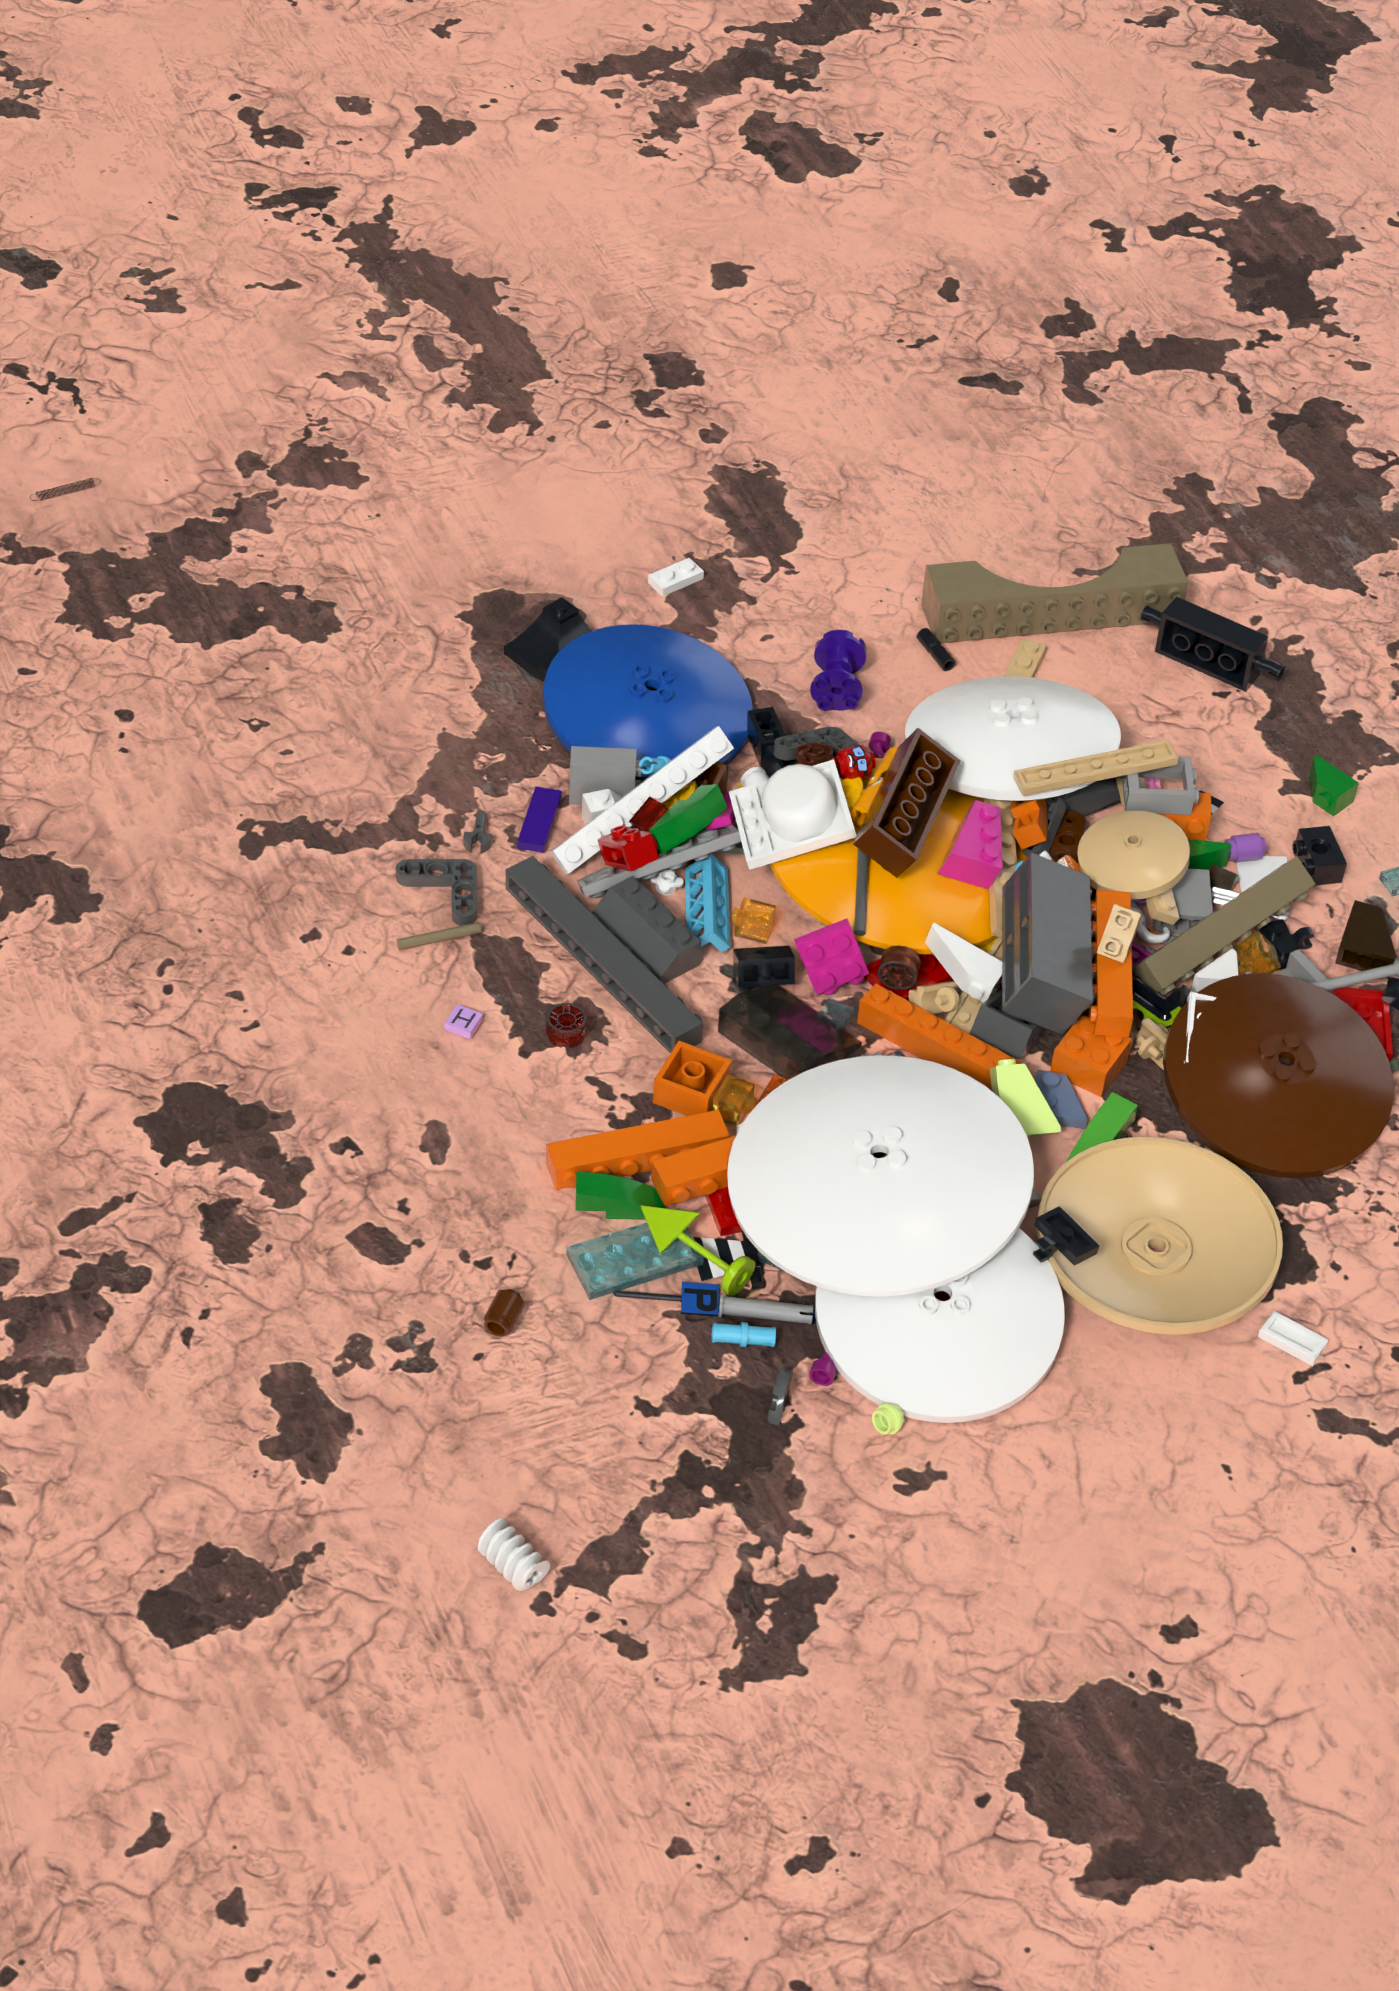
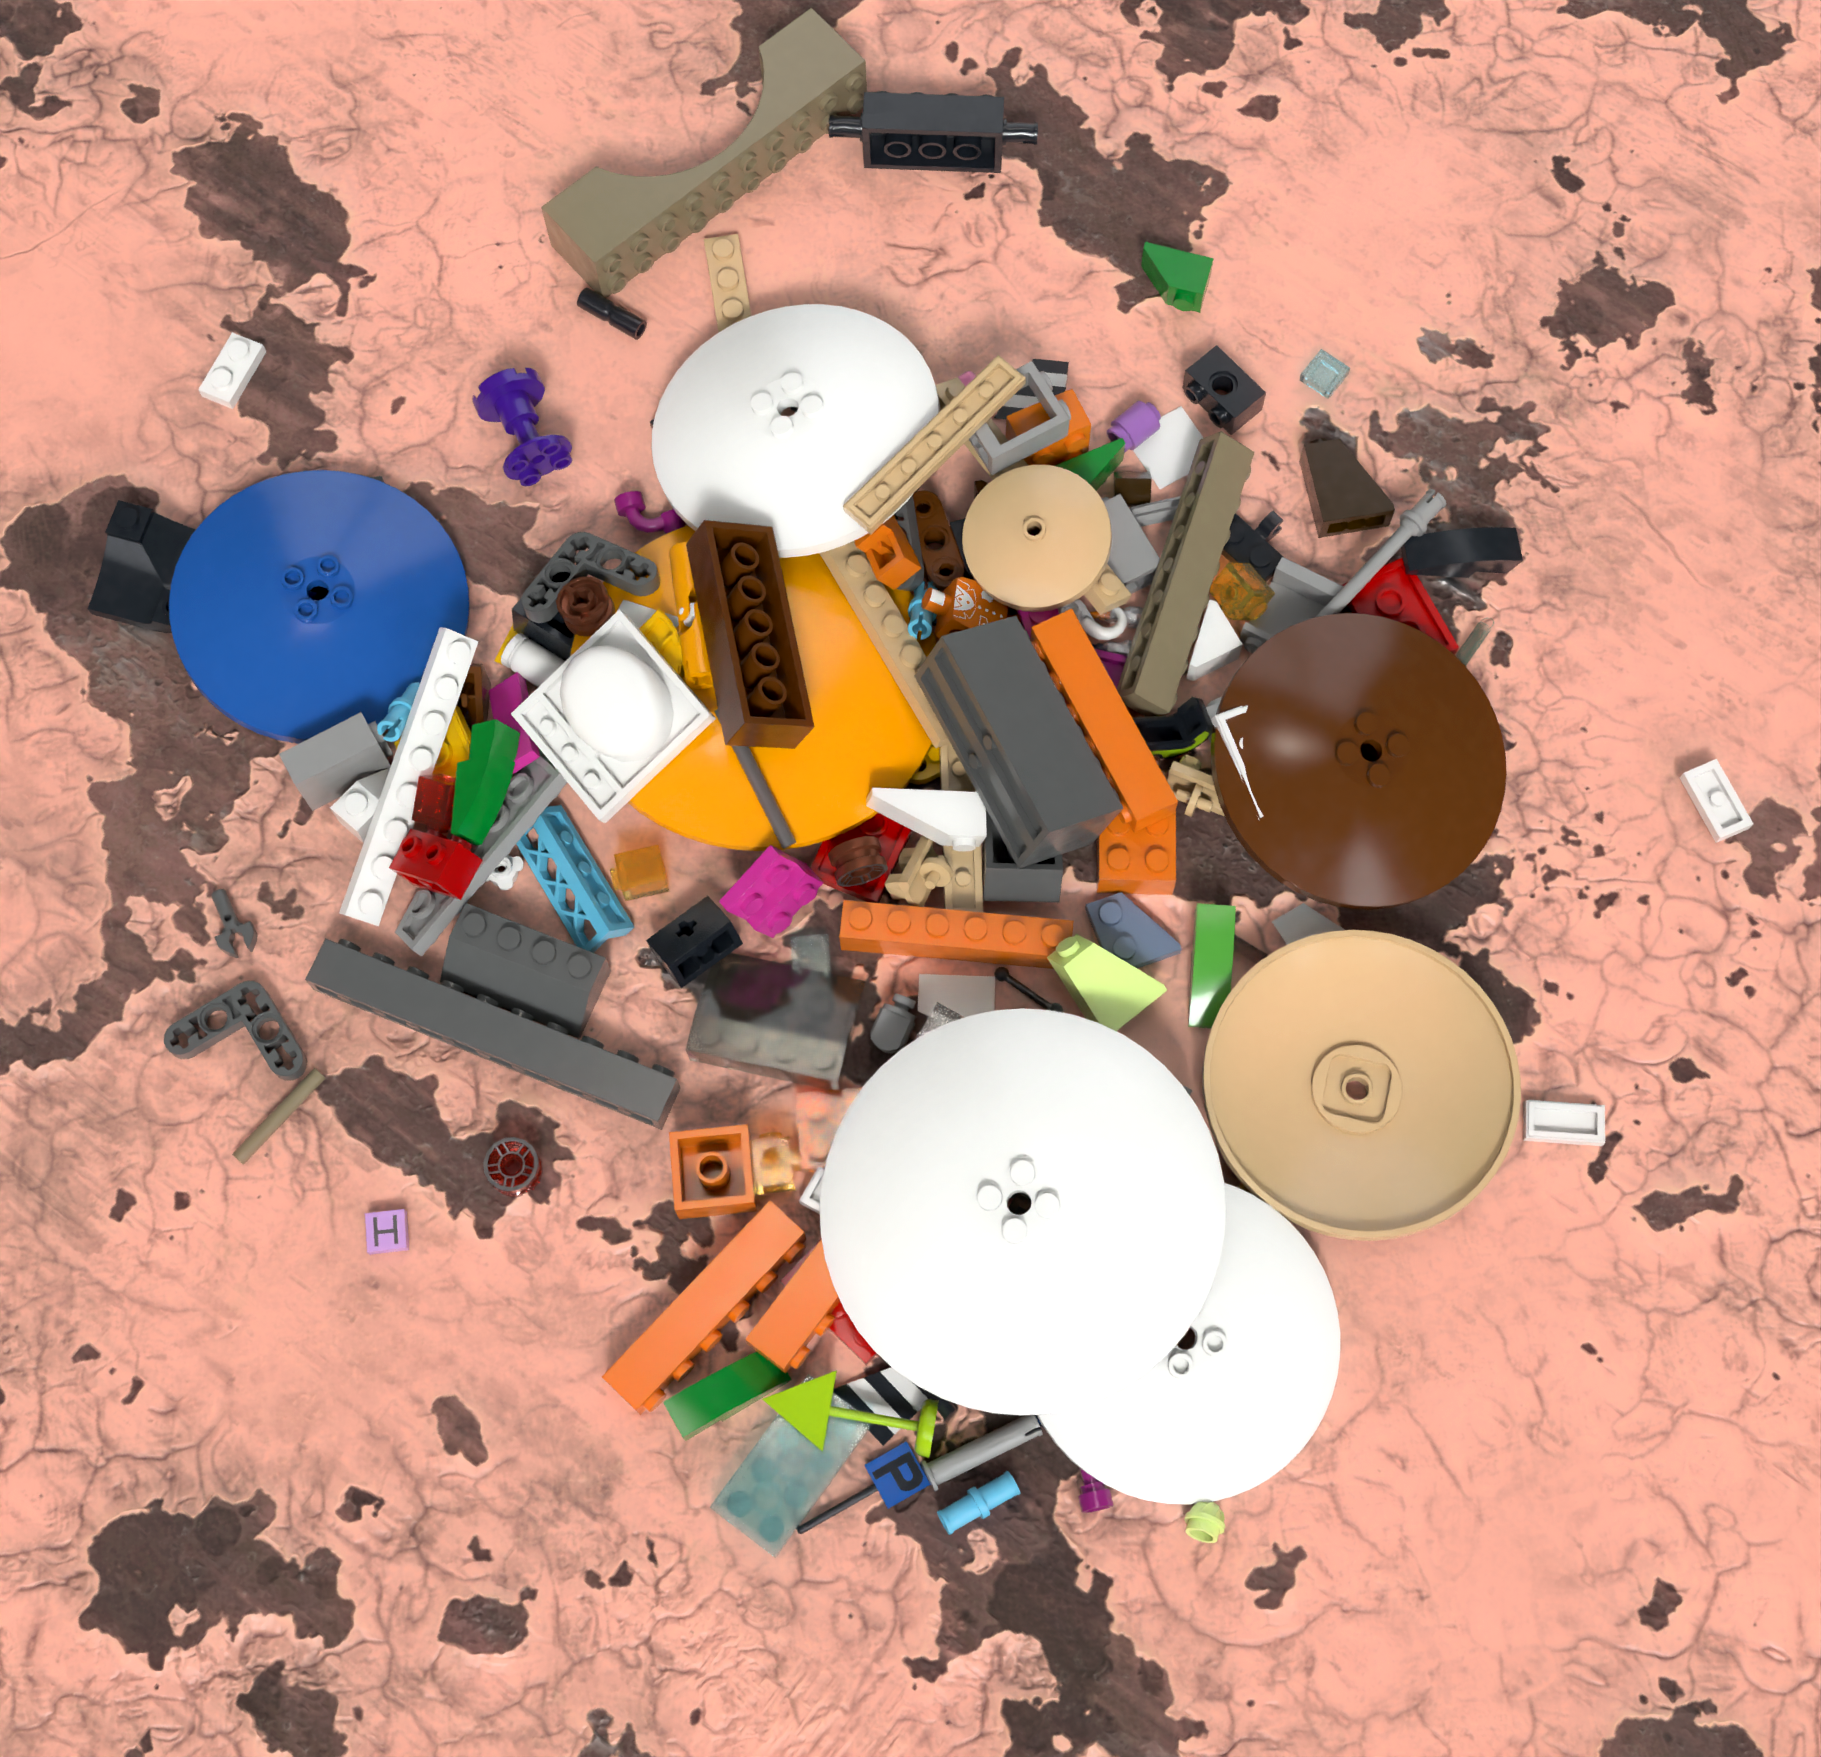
camera: 25 degrees left, 25 degrees up
reddish brown brick [484,1289,525,1337] -> none
dark purple tile [517,786,562,853] -> none
black brick [747,707,785,767] -> none
dark grey tile [768,1368,793,1425] -> none
red head [834,745,876,780] -> none
dark pink wedge [937,800,1003,889] -> none
black plate [1033,1206,1099,1266] -> none
tan hips [1097,904,1142,963] -> none

